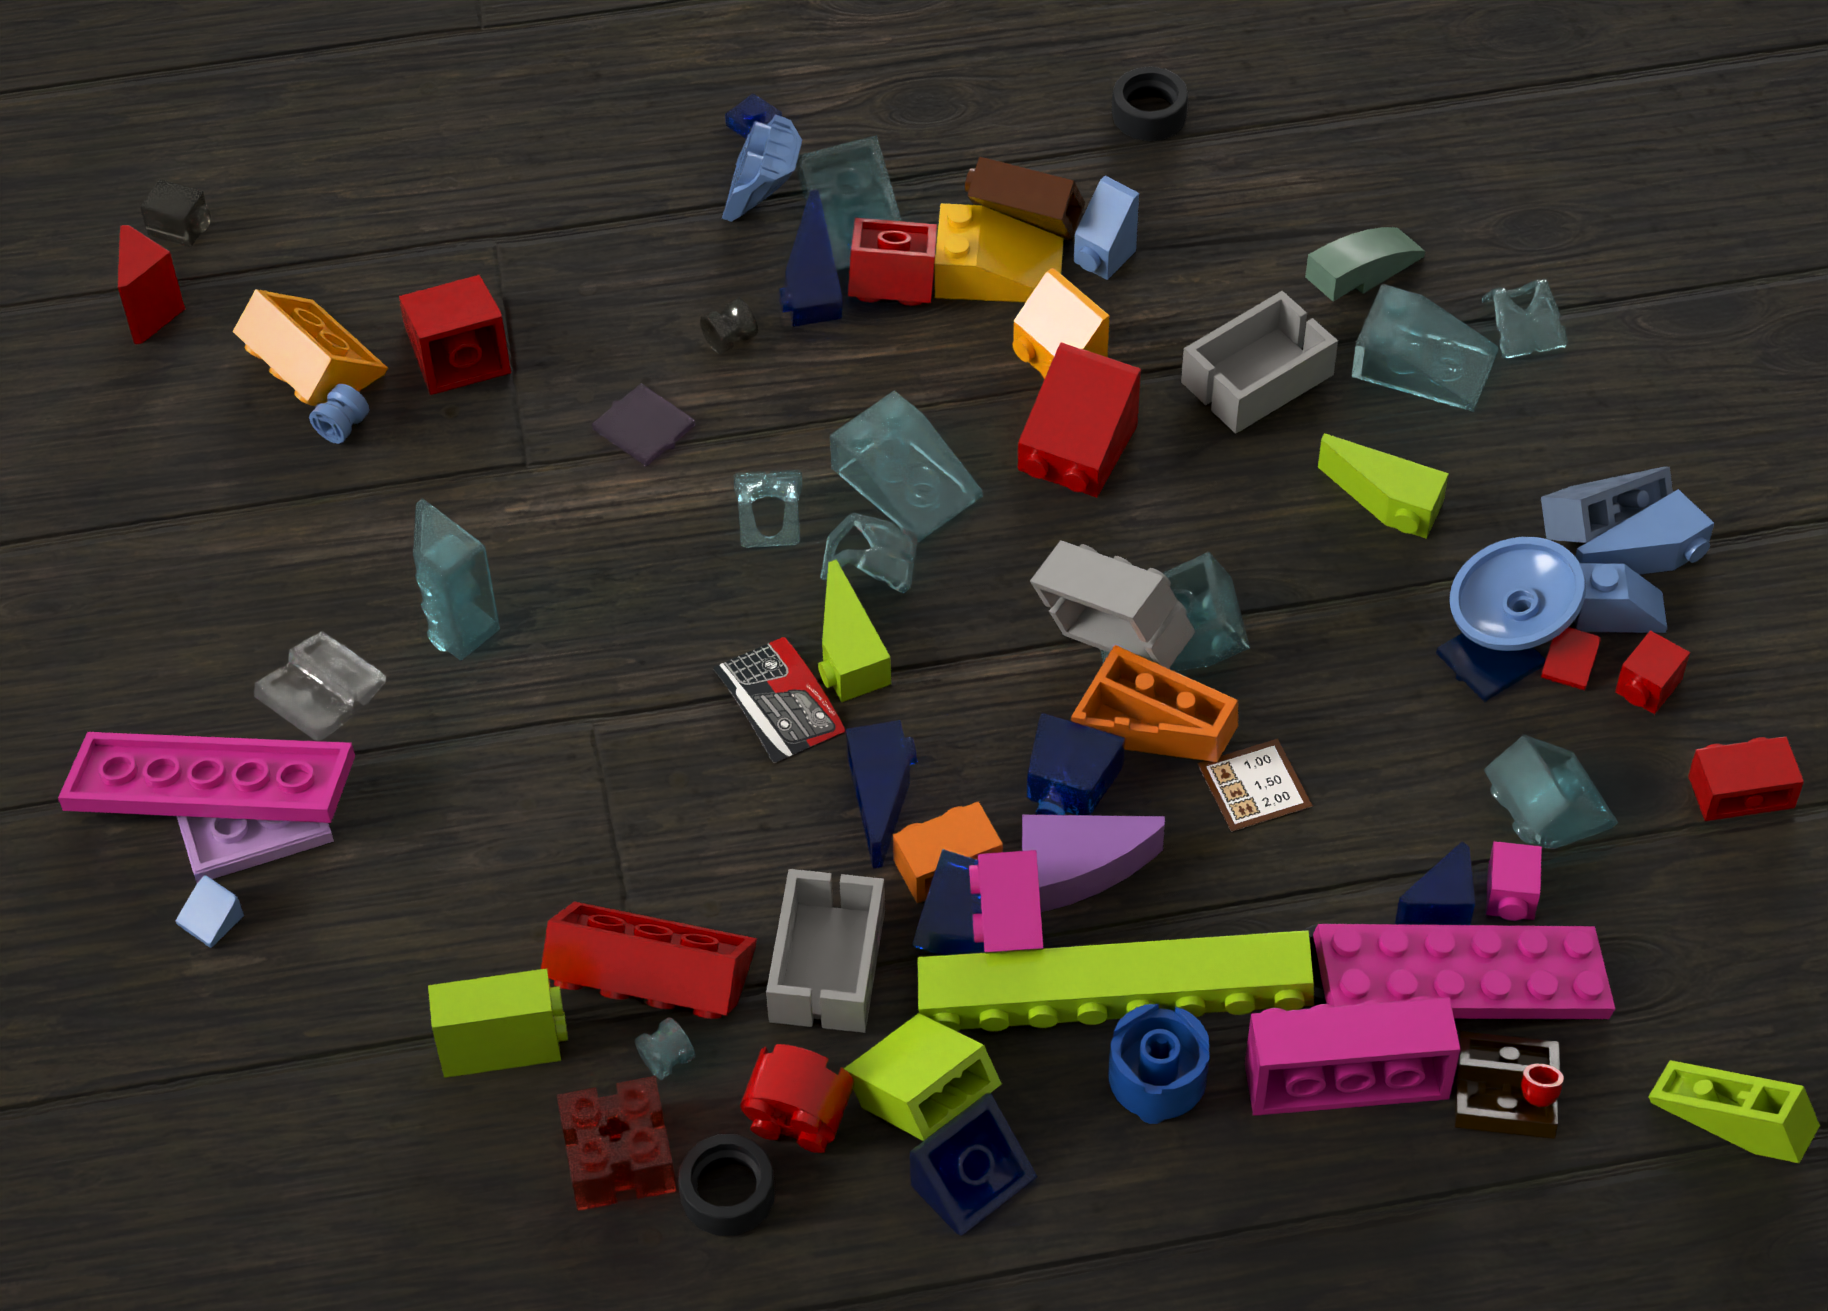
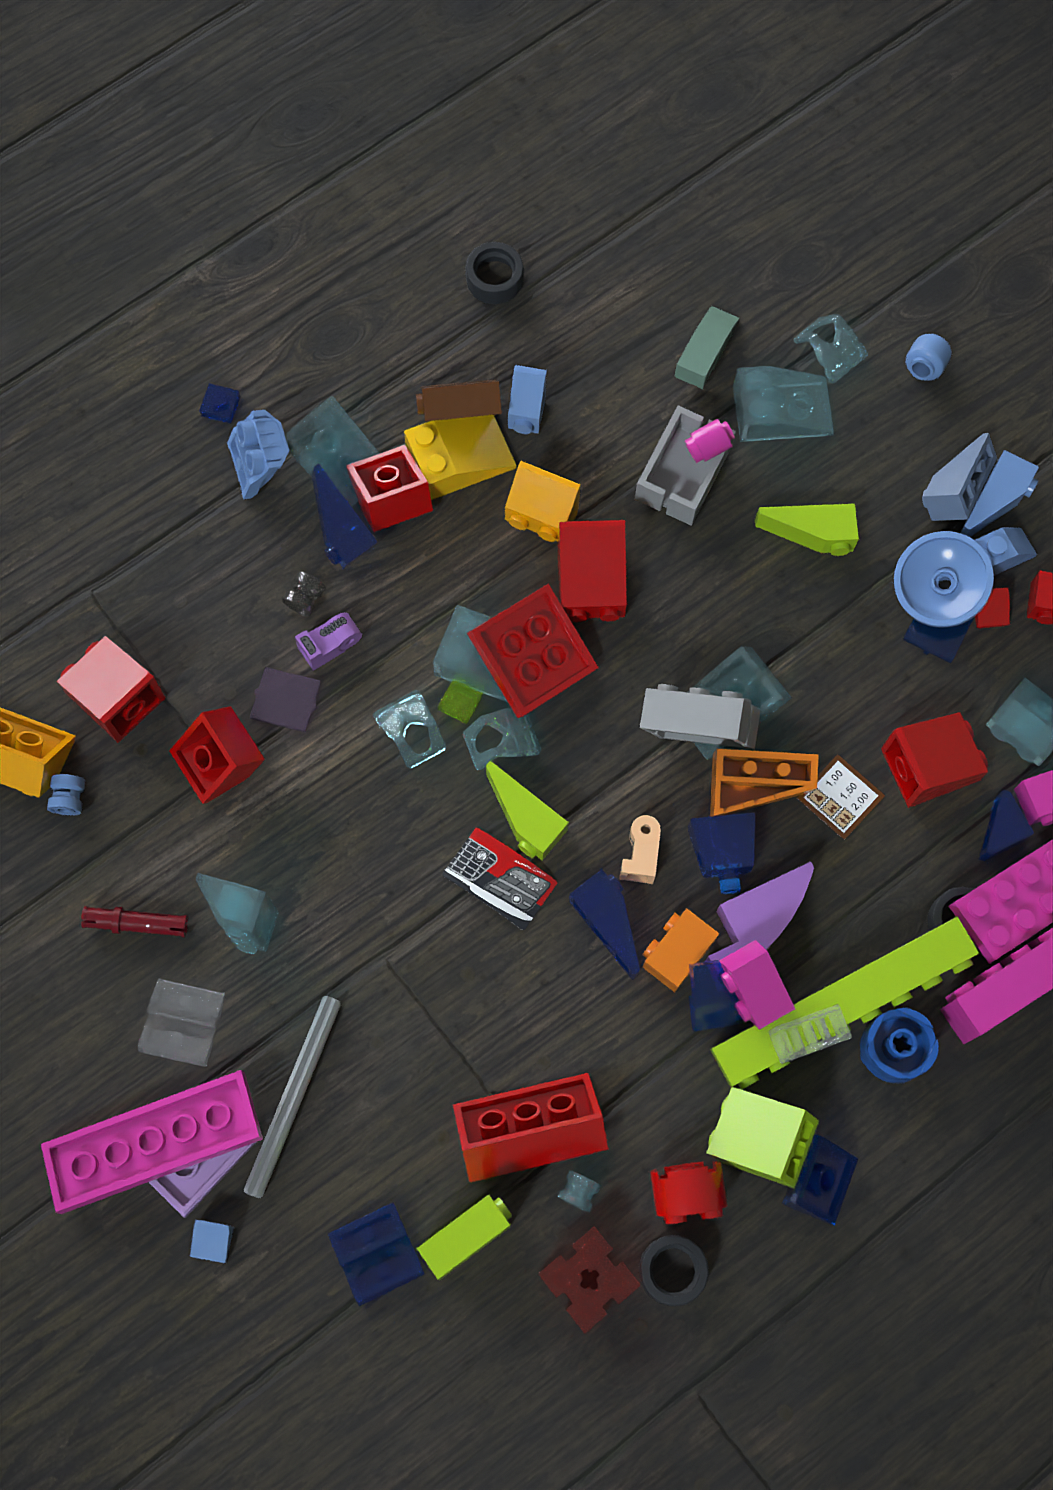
camera: 30 degrees left, 20 degrees up
light grey piece [766,869,885,1033] -> none
none -> dark red pin [81,906,188,937]
none -> red slope [169,706,265,804]
none -> light grey axle [244,996,341,1198]
none -> medium lavender leg [295,612,362,671]
none -> clear blue slope [328,1203,425,1306]
none -> clear neon green tile [438,679,482,724]
none -> red plate [467,583,598,718]
none -> light nougat leg [620,815,661,884]
none -> dark pink brick [684,419,735,463]
none -> clear slope [769,1004,852,1064]
none -> red slope [881,712,988,808]
none -> medium blue head [906,334,952,380]

